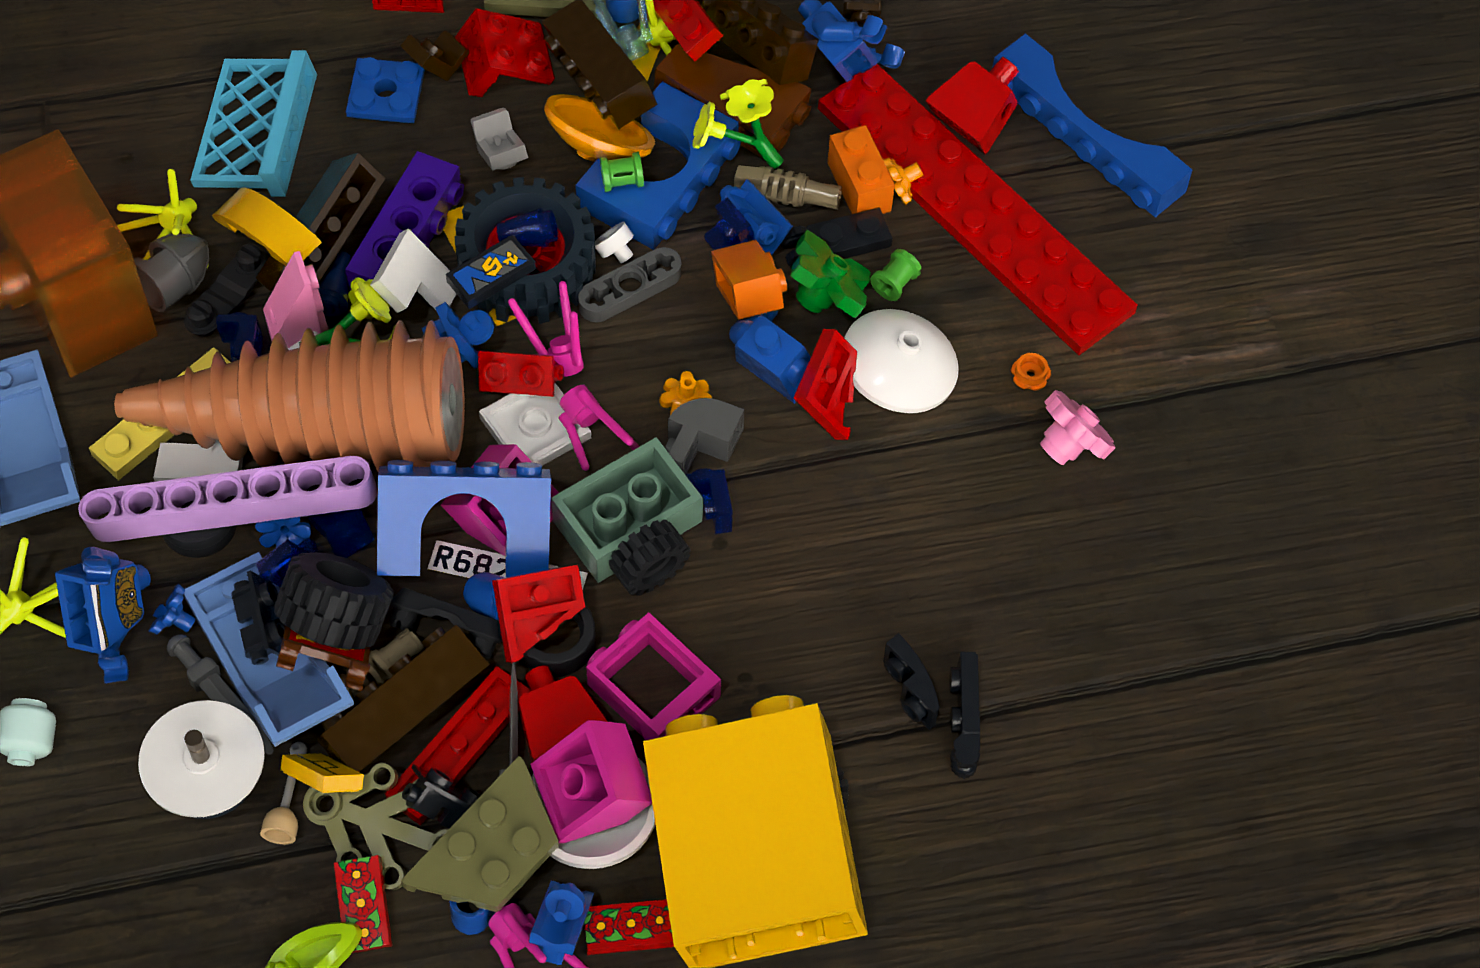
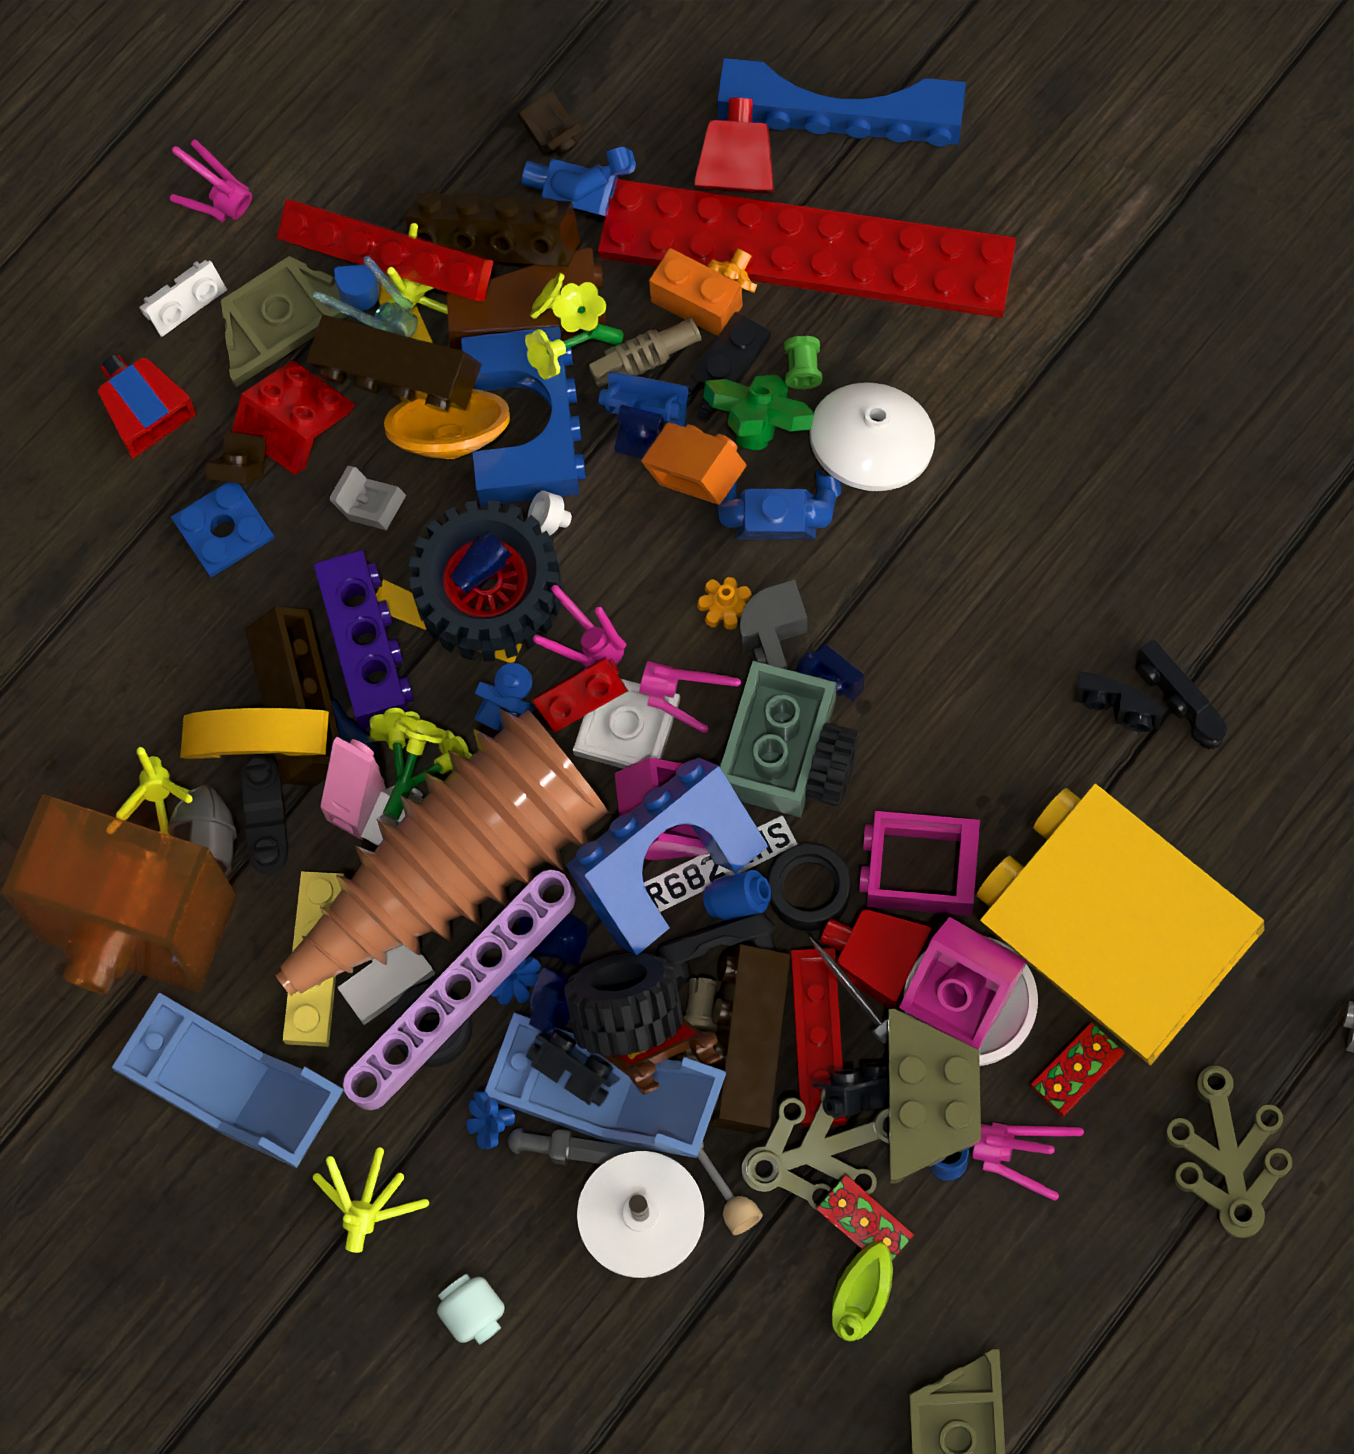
camera: 30 degrees left, 10 degrees up
blue torso [55,547,151,683] -> none
medium azure fence [190,50,317,197] -> none
clear blue bracket [216,312,263,362] -> none
yellow tile [281,753,364,793] -> none
white tile [370,228,456,313] -> none
tile [446,234,536,309] -> none
red wing [492,565,585,663] -> none
blue hips [529,880,594,965] -> none
dark grey beam [578,247,681,323] -> none
bright green bush [600,152,644,192] -> none
red wing [793,329,857,440] -> none
orange plate [1011,353,1051,391] -> none
bright pink plant [1040,390,1116,465] -> none

